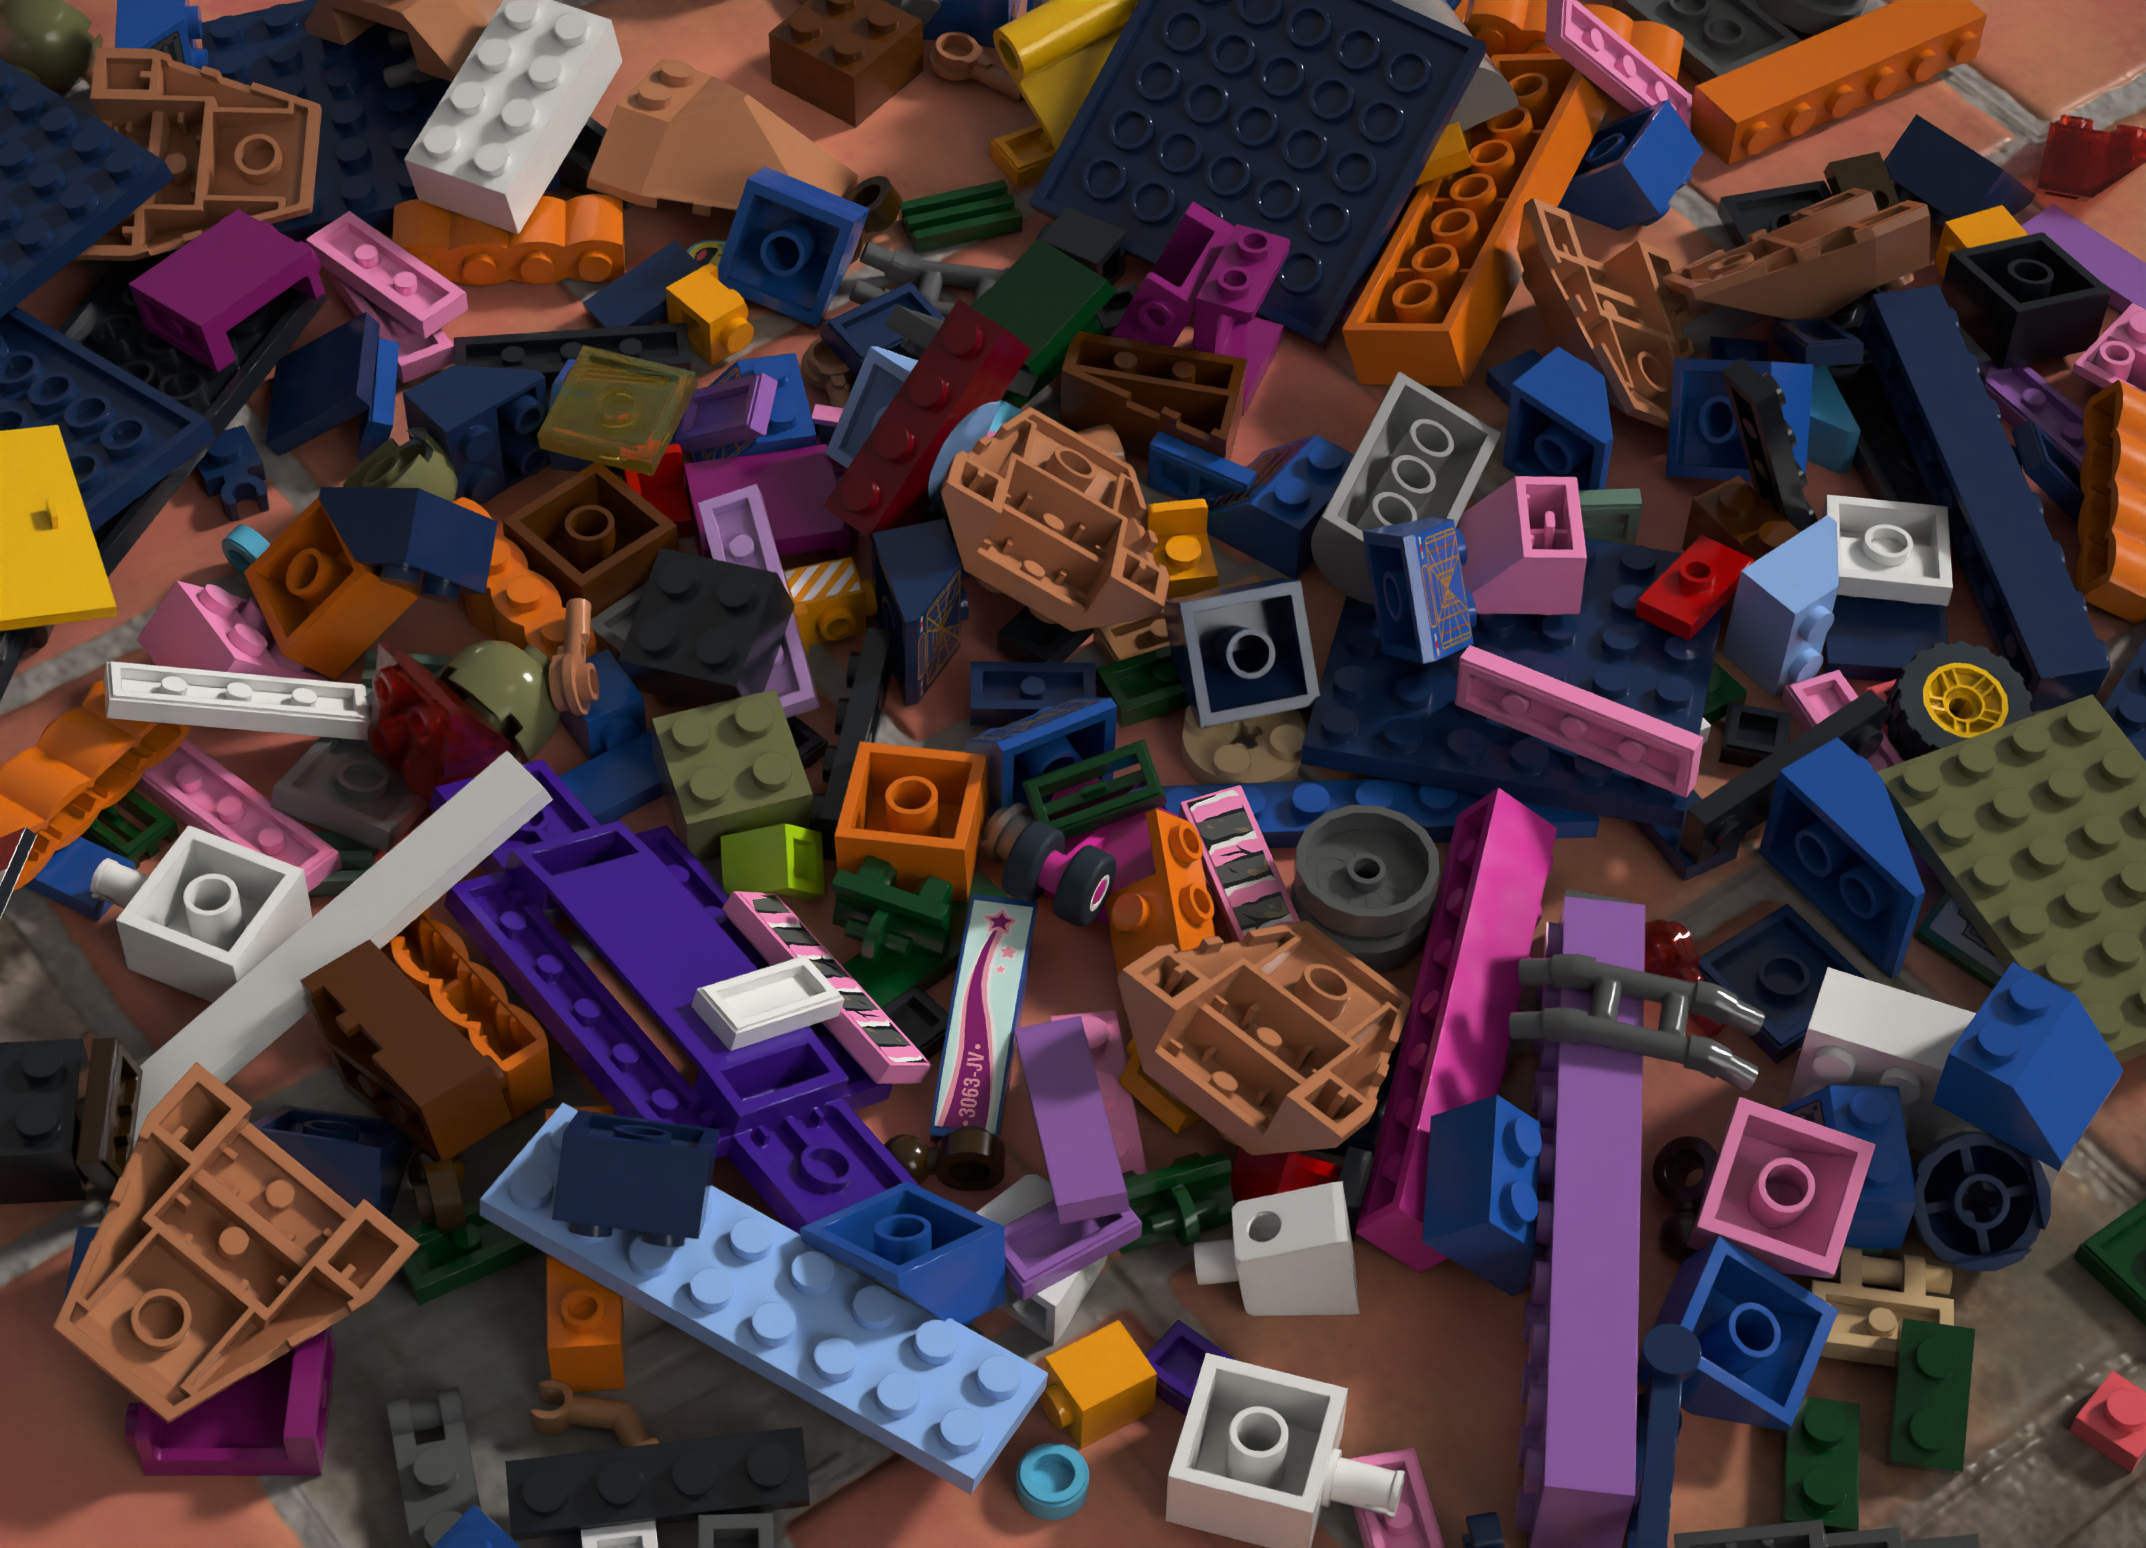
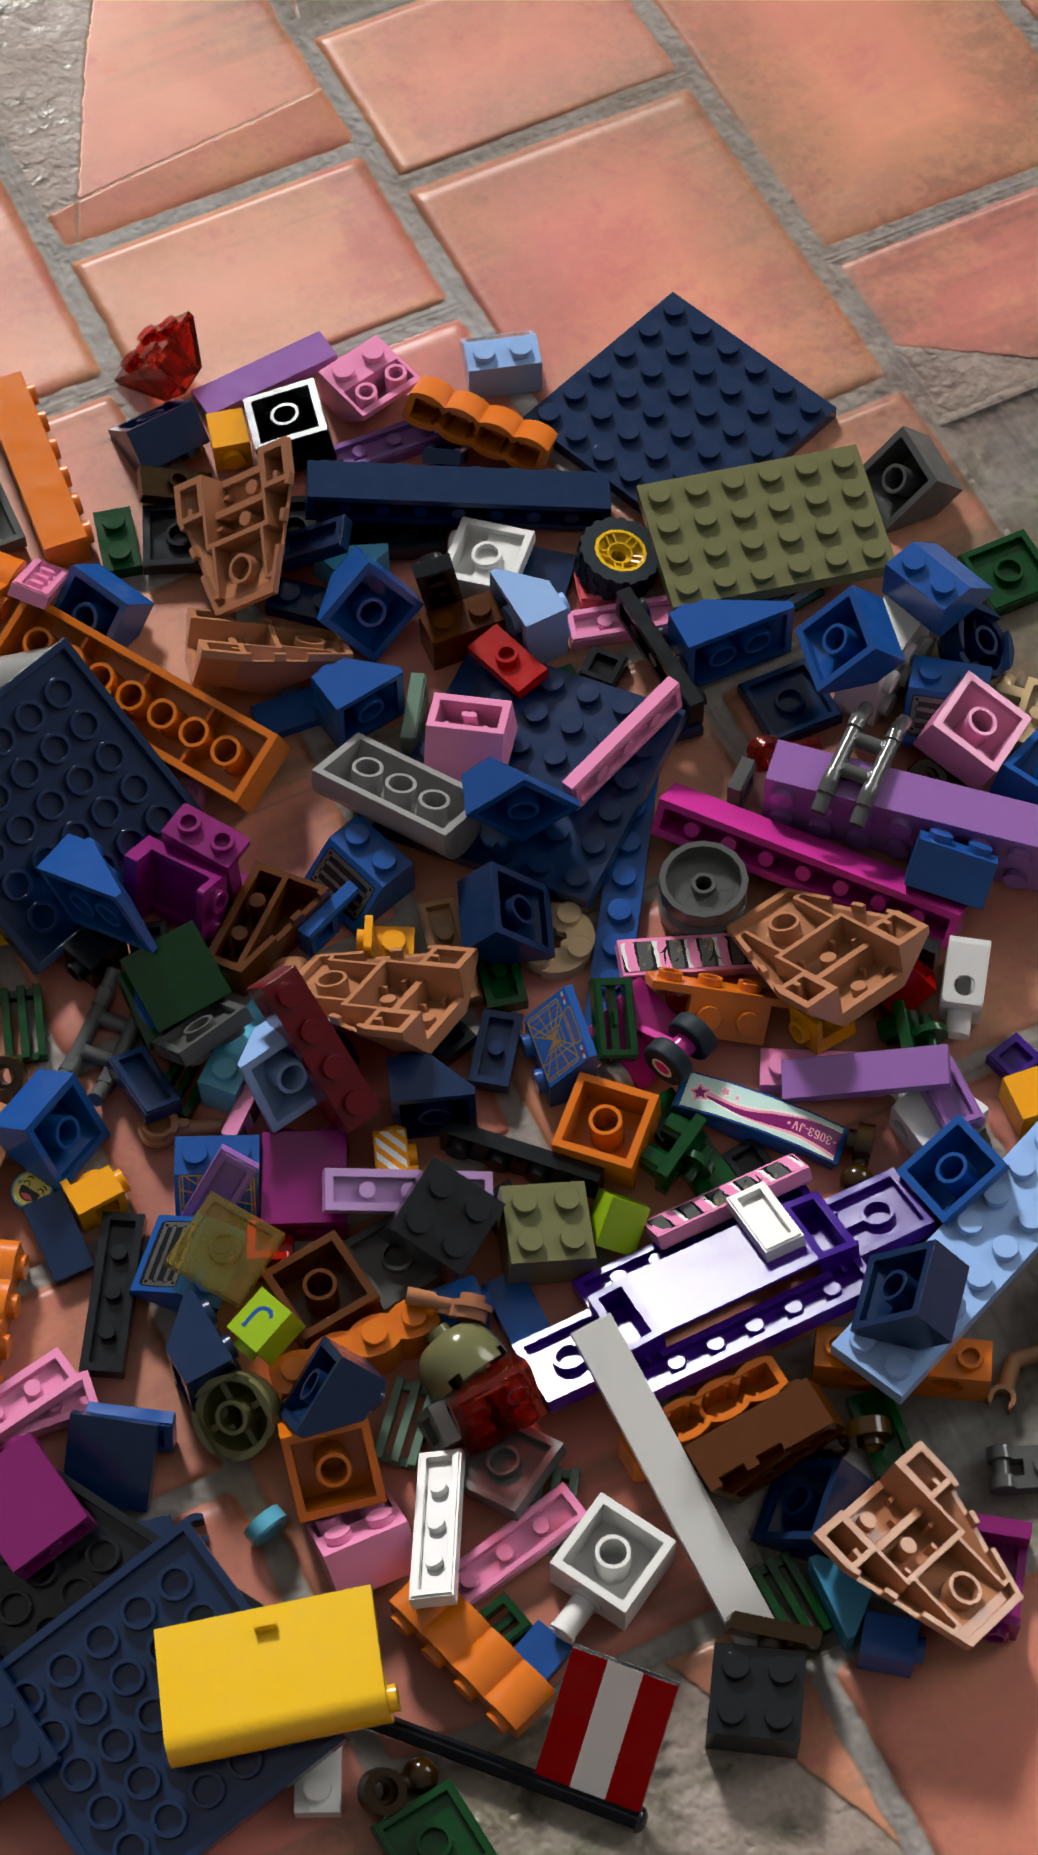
camera: 75 degrees left, 10 degrees up
none -> blue slope [36,833,158,953]
none -> dark green plate [93,506,143,579]
none -> lime brick [226,1287,306,1366]
none -> blue slope [795,585,906,695]

